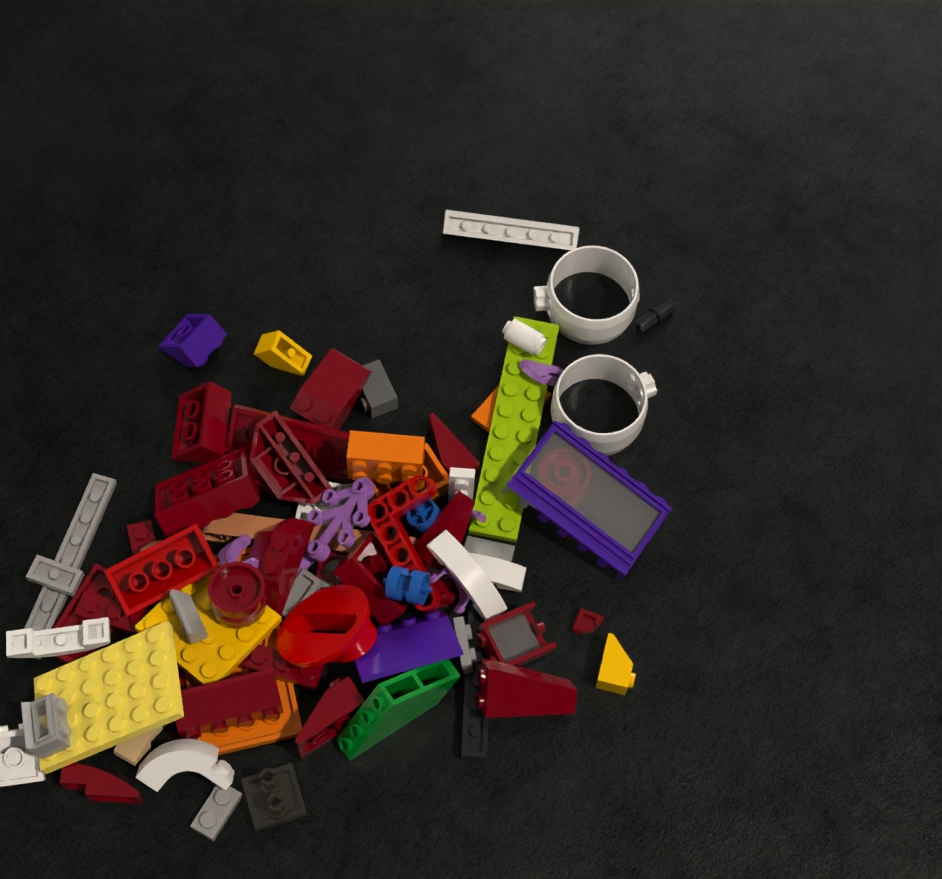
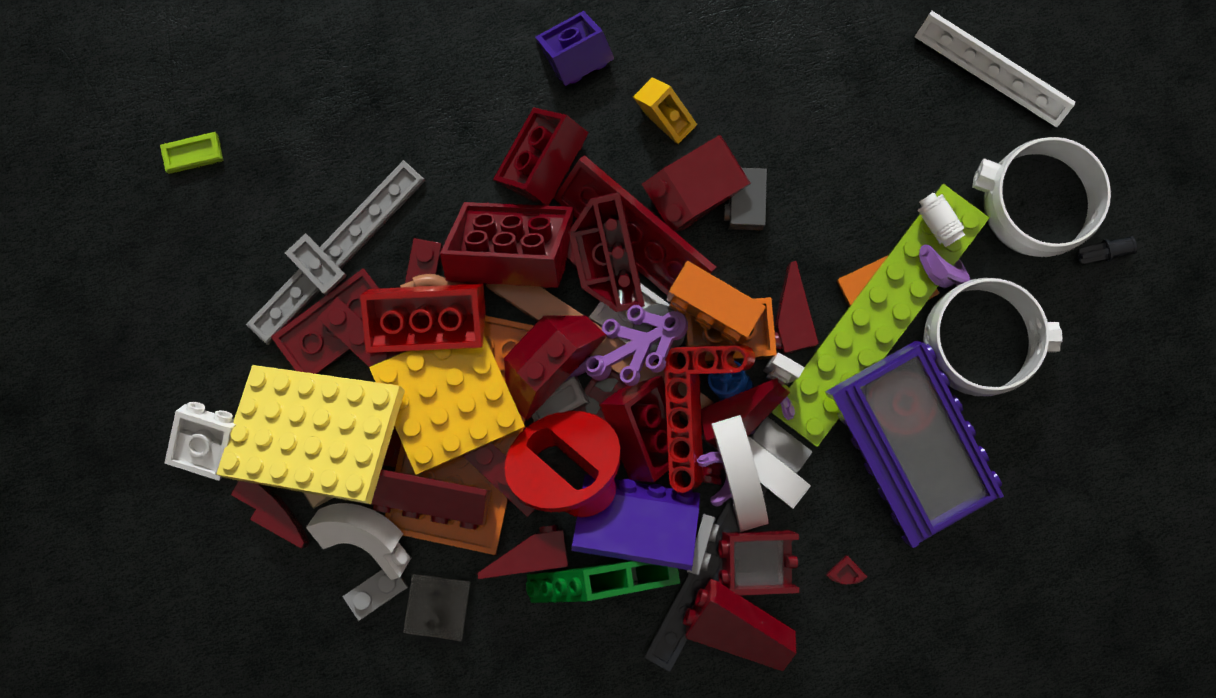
camera: 30 degrees right, 20 degrees up
white slope [6,617,110,658] -> none
light grey window [21,693,71,759] -> none
light grey slope [169,589,208,645] -> none
dark red wheel [207,561,267,629] -> none
medium lavender helmet [218,534,259,568] -> none
blue wheel [383,566,433,605] -> none
yellow slope [595,633,636,695] -> none

